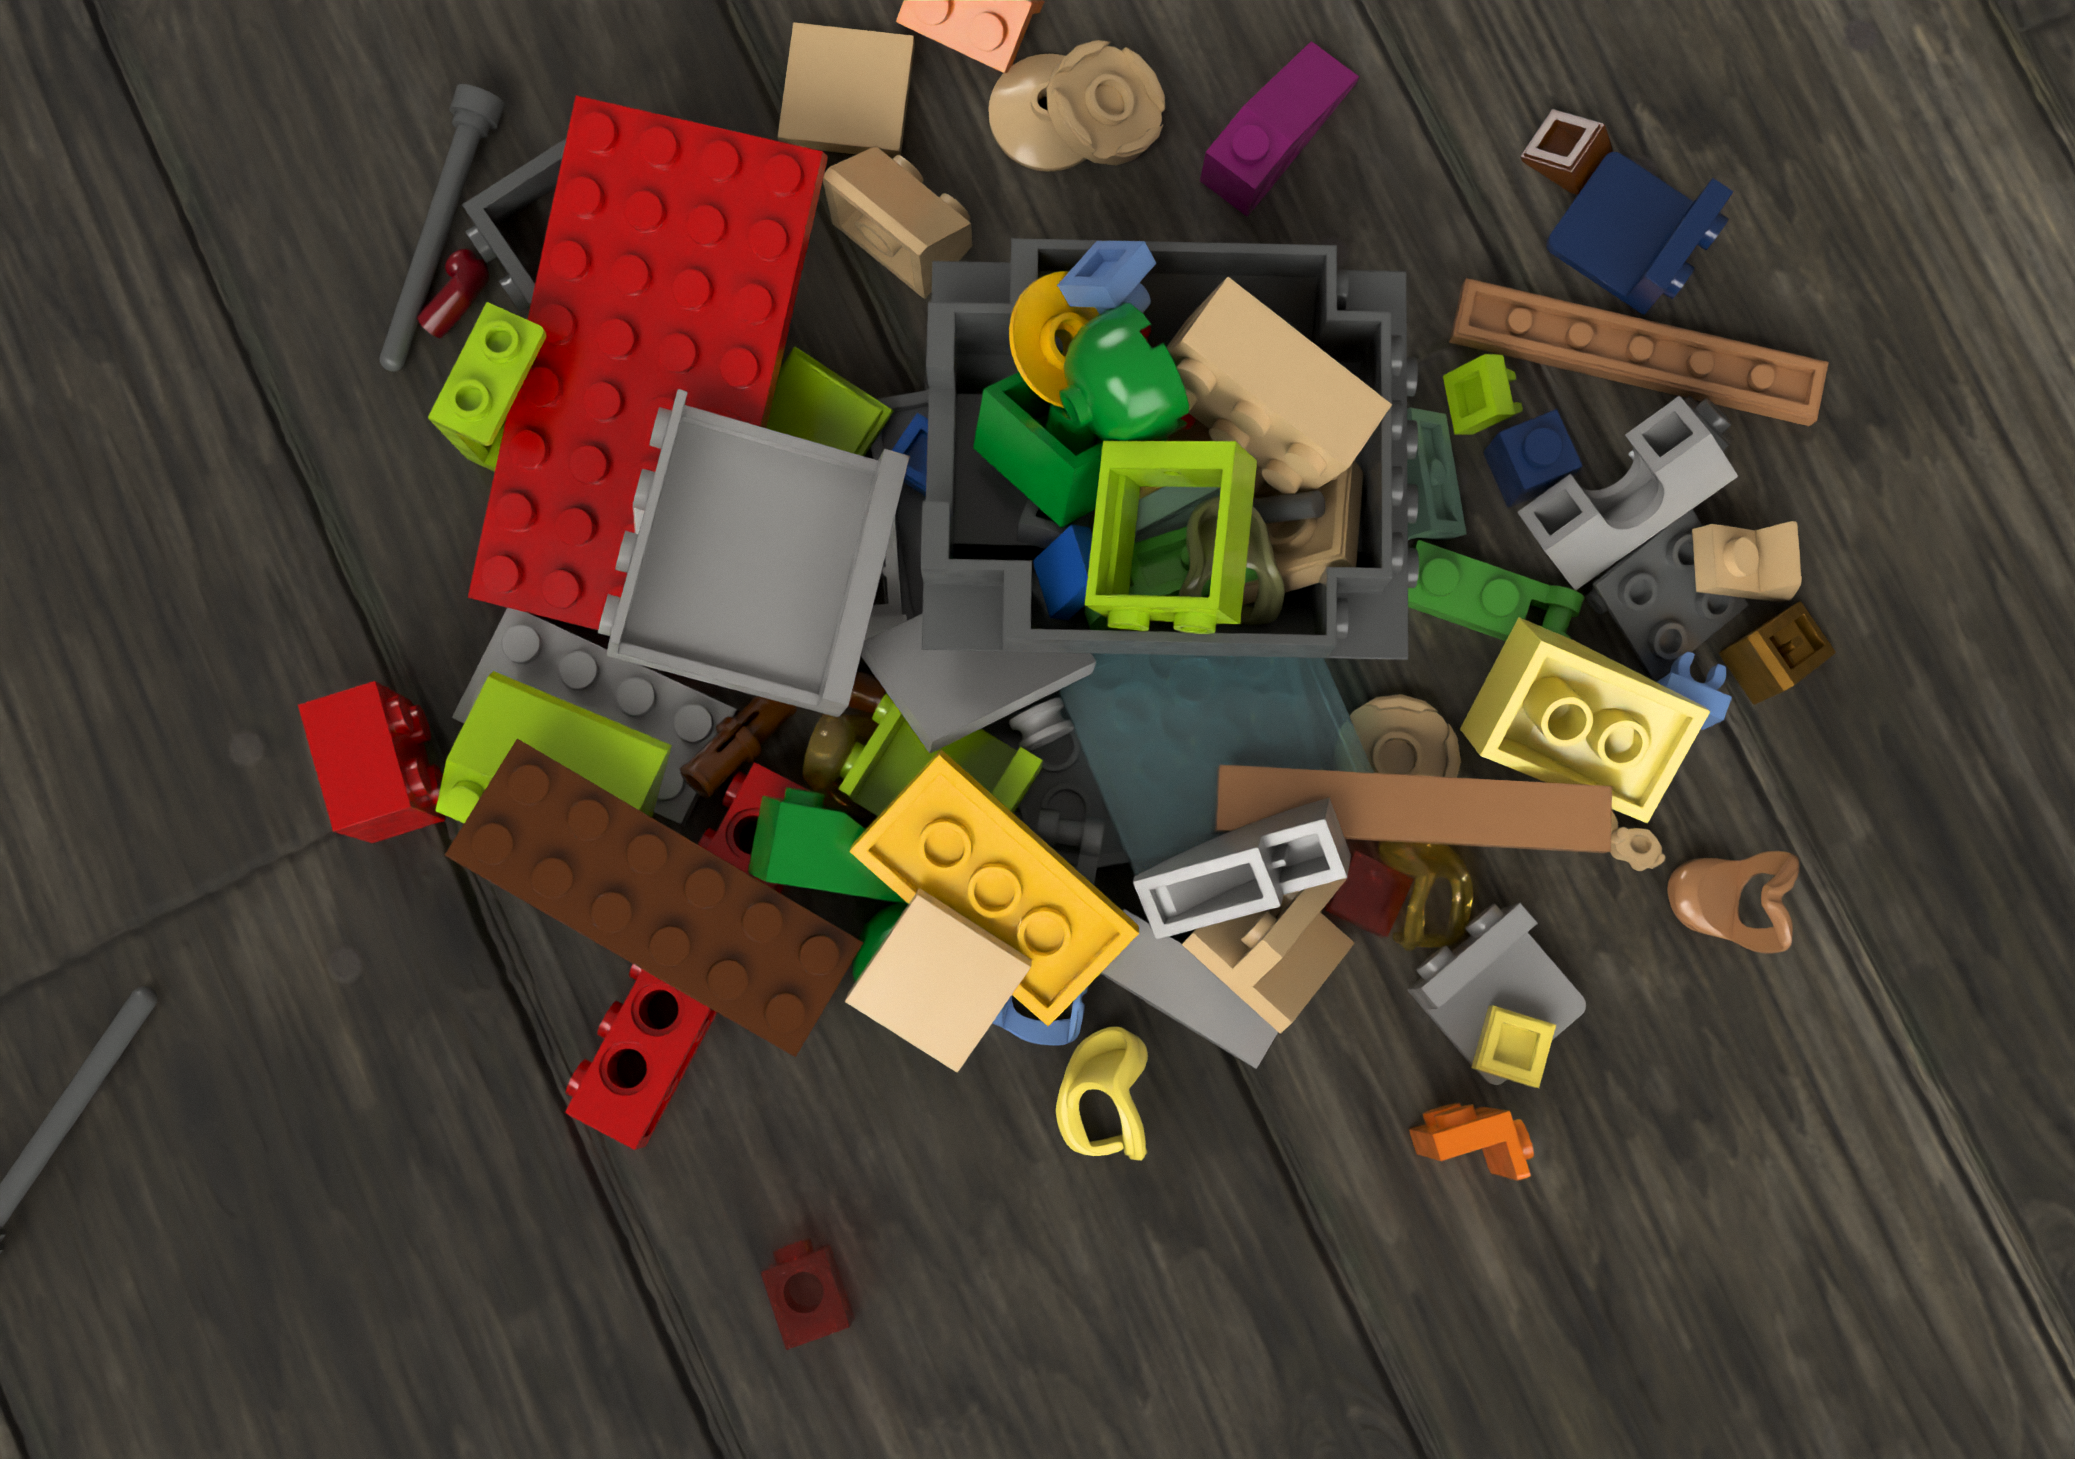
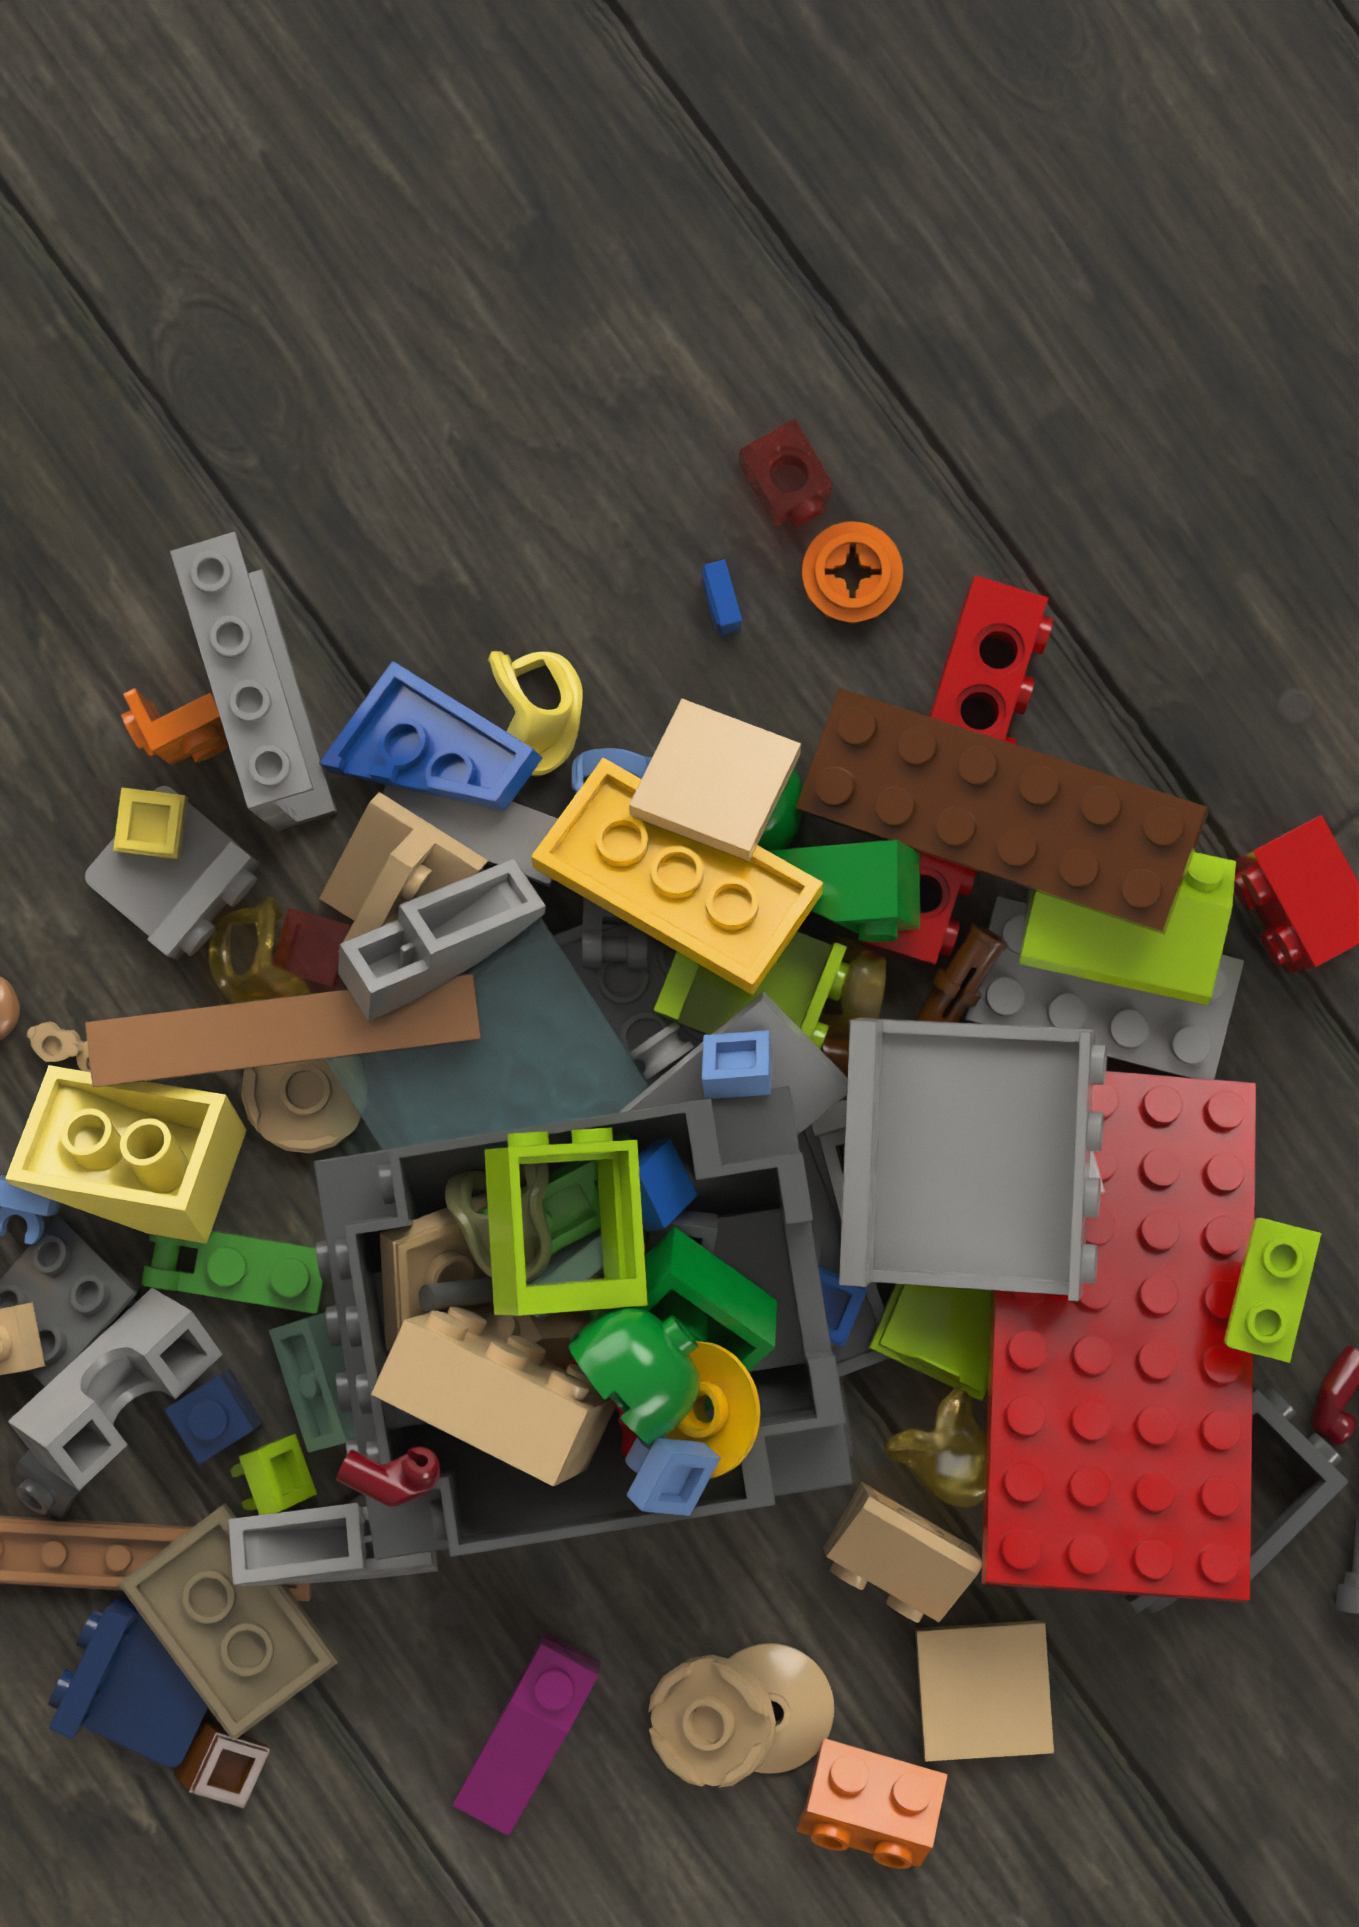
camera: 170 degrees right, 5 degrees up
none -> dark tan tile [118,1503,340,1741]
none -> light grey panel [170,531,338,831]
none -> light grey slope [229,1503,438,1586]
none -> blue wing [319,661,542,811]
none -> dark red arm [336,1447,440,1507]
none -> blue tile [701,559,742,636]
none -> medium blue tile [702,1030,772,1099]
none -> orange gear [801,521,903,624]
none -> clear yellow piece [883,1387,986,1508]

